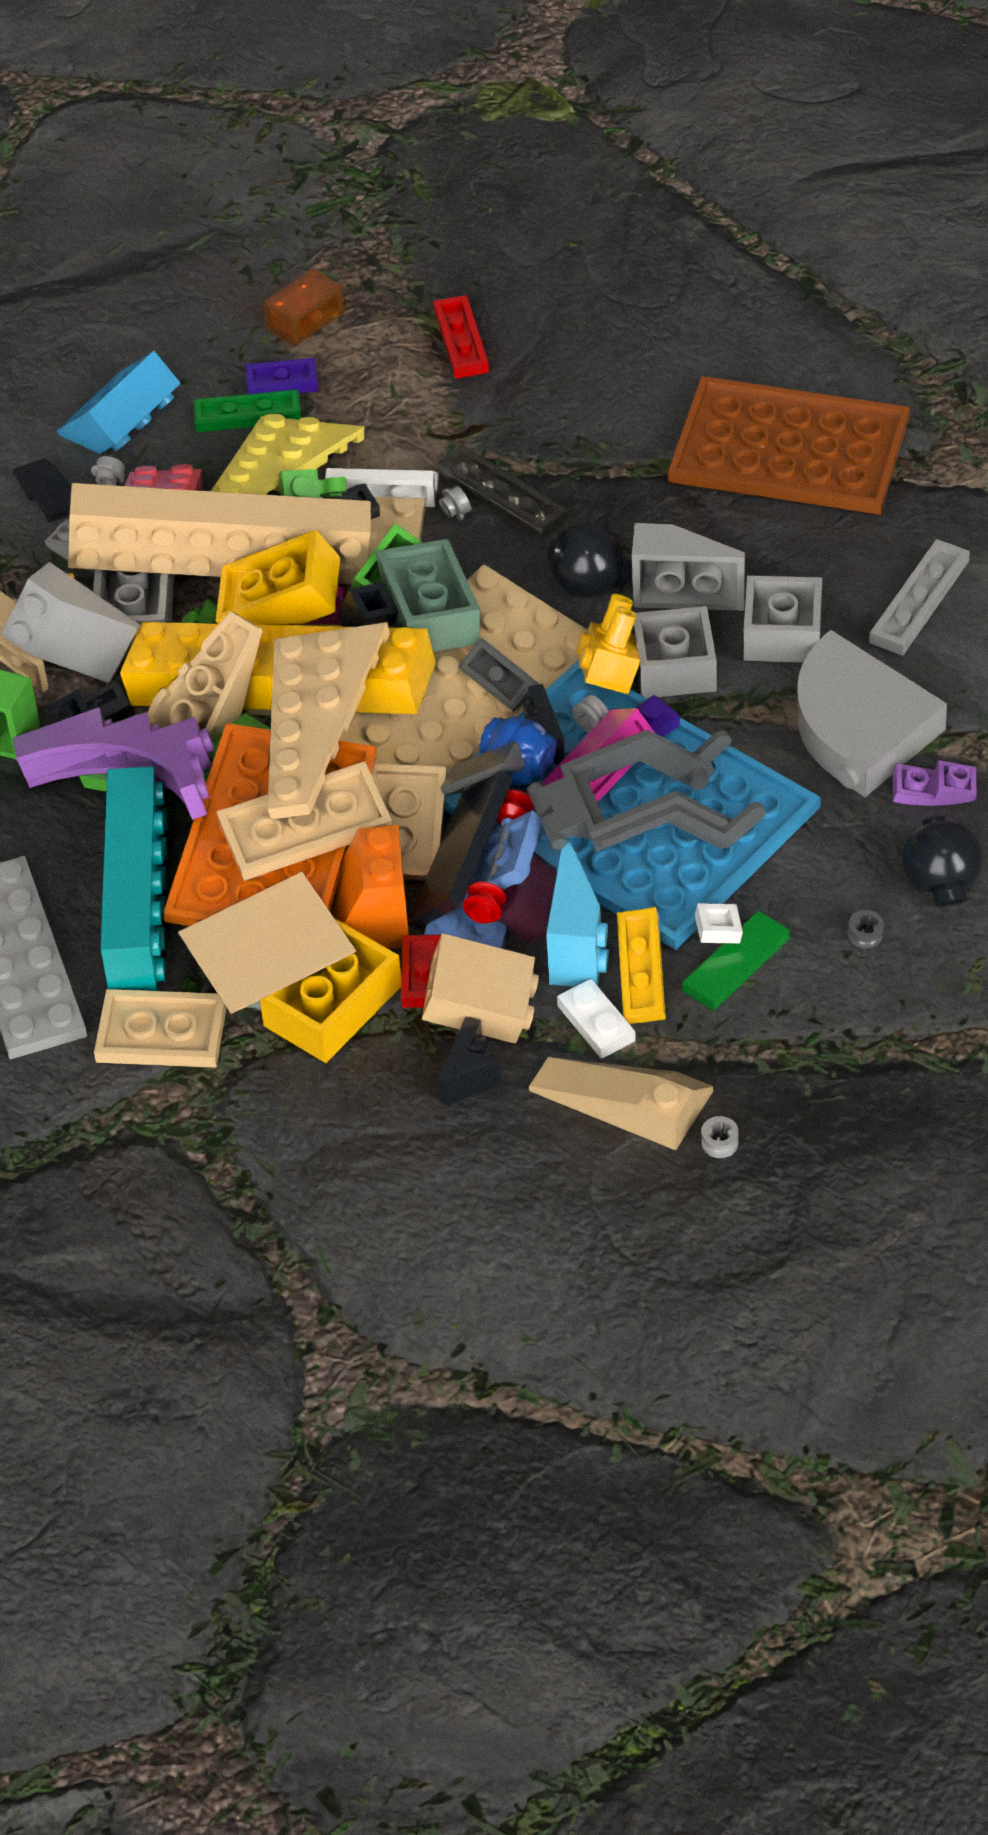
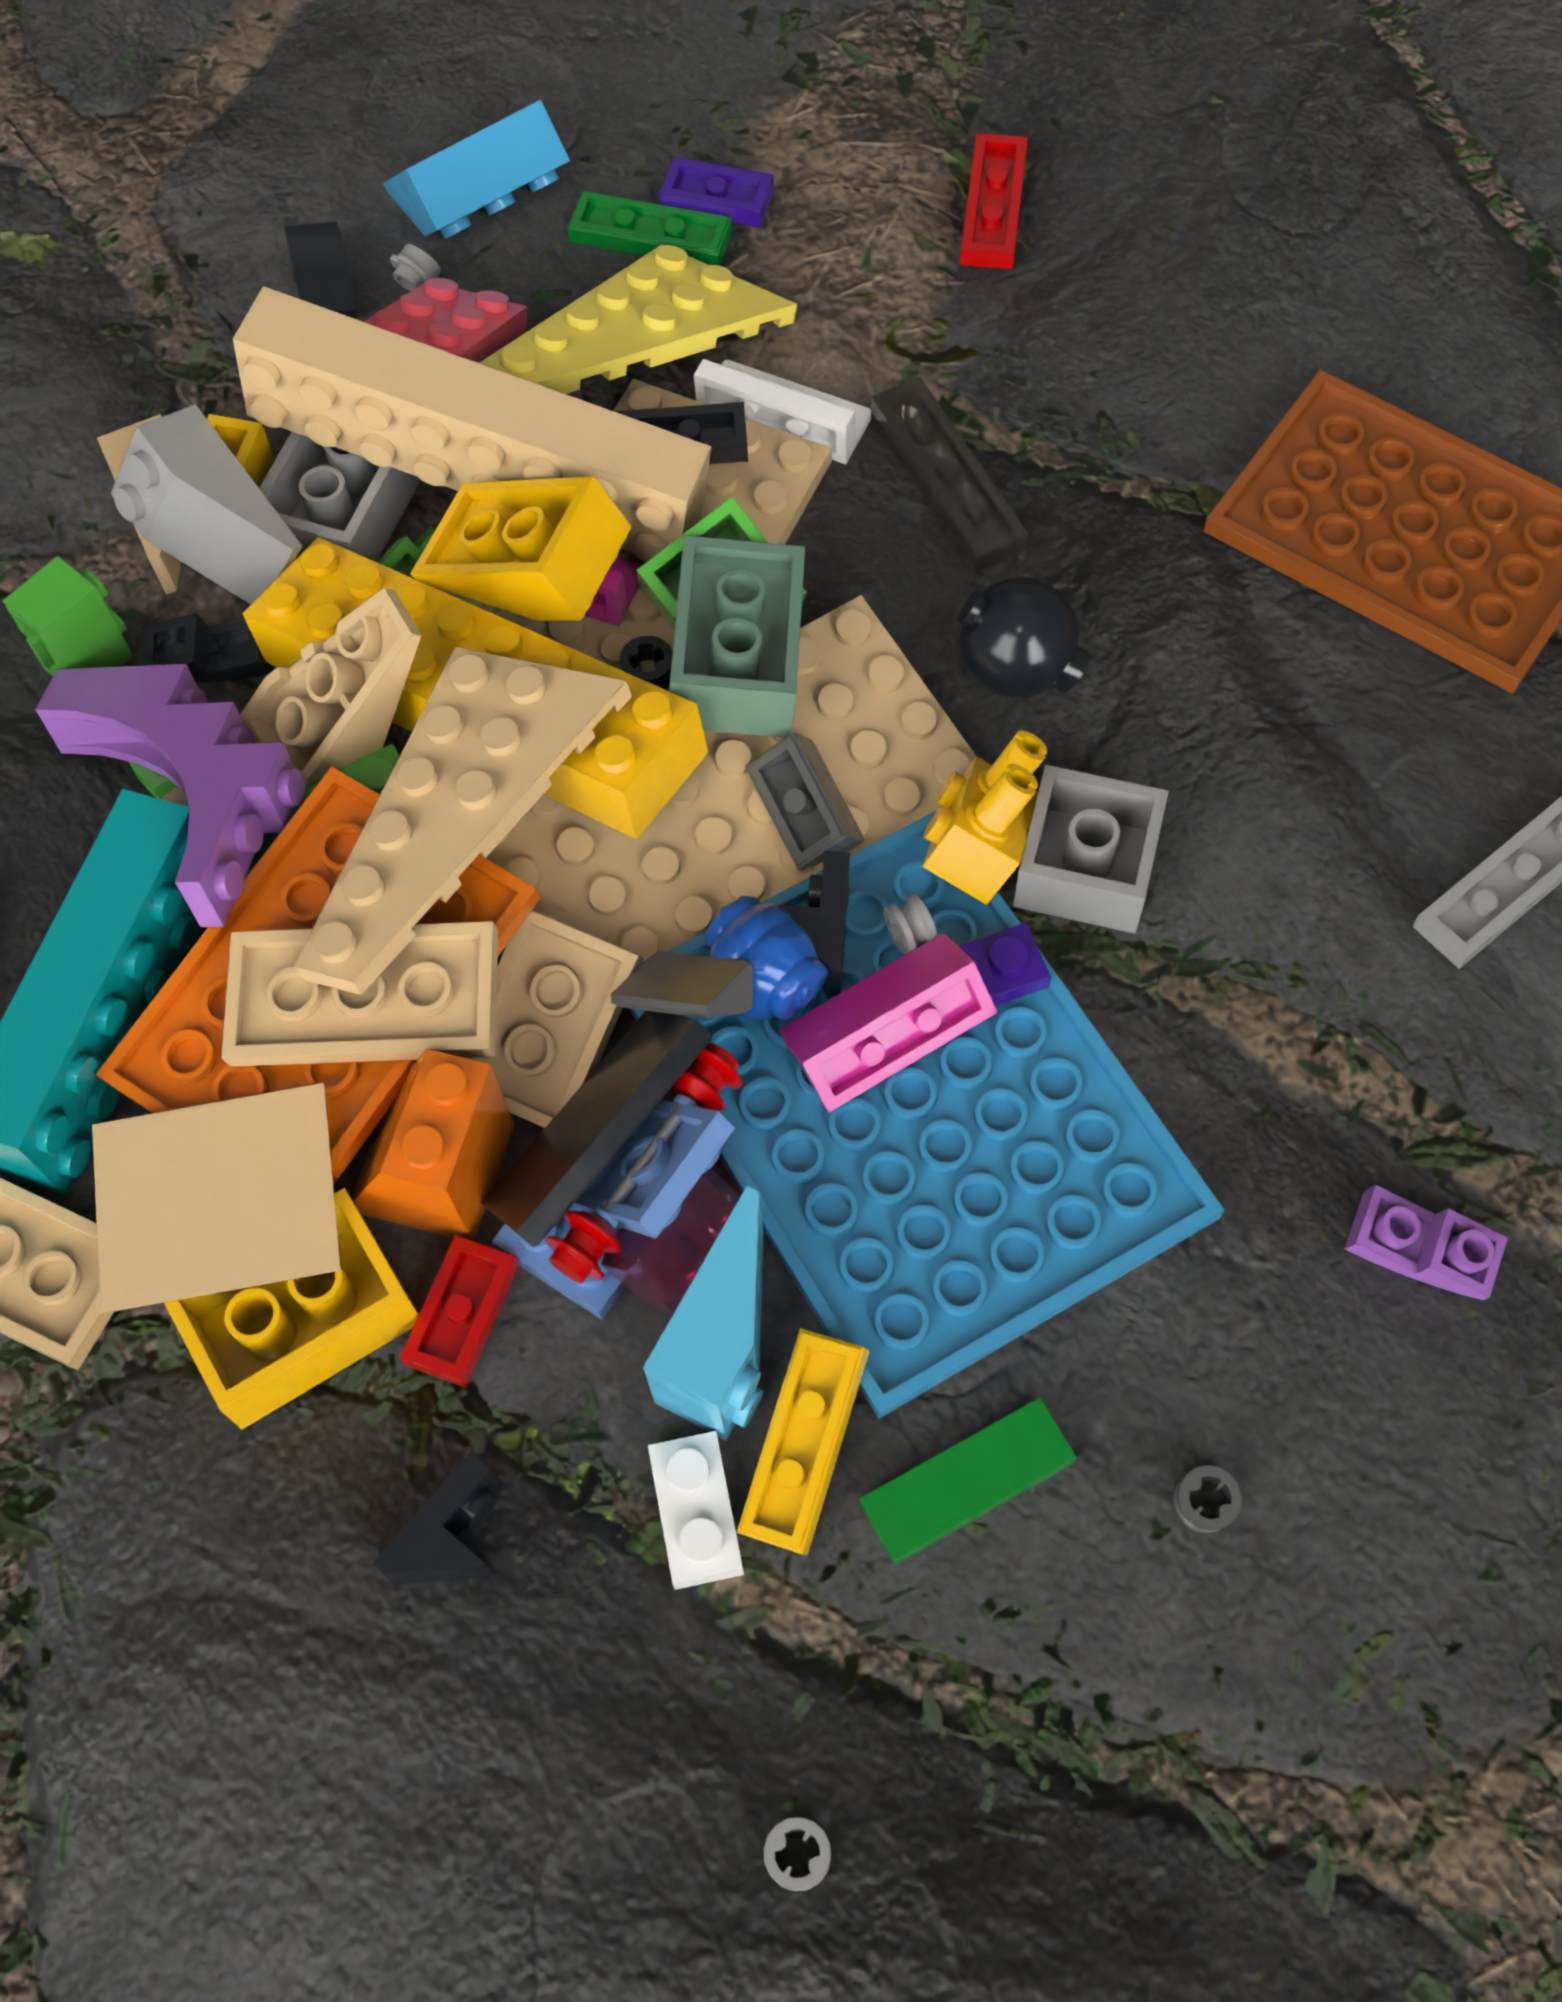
camera: 20 degrees right, 15 degrees up
clear orange brick [263,268,345,347] -> none
bright green plate [278,469,346,498] -> none
black brick [337,582,398,628] -> none
tan brick [422,933,539,1044] -> none
light grey plate [439,486,471,521] -> none
dark grey piece [527,729,766,852] -> none
tan wedge [529,1057,713,1150] -> none
light grey slope [632,523,745,611] -> none
white plate [695,903,743,943] -> none
light grey brick [744,575,822,662] -> none
light grey brick [797,630,947,797] -> none
black brick [902,816,982,908] -> none

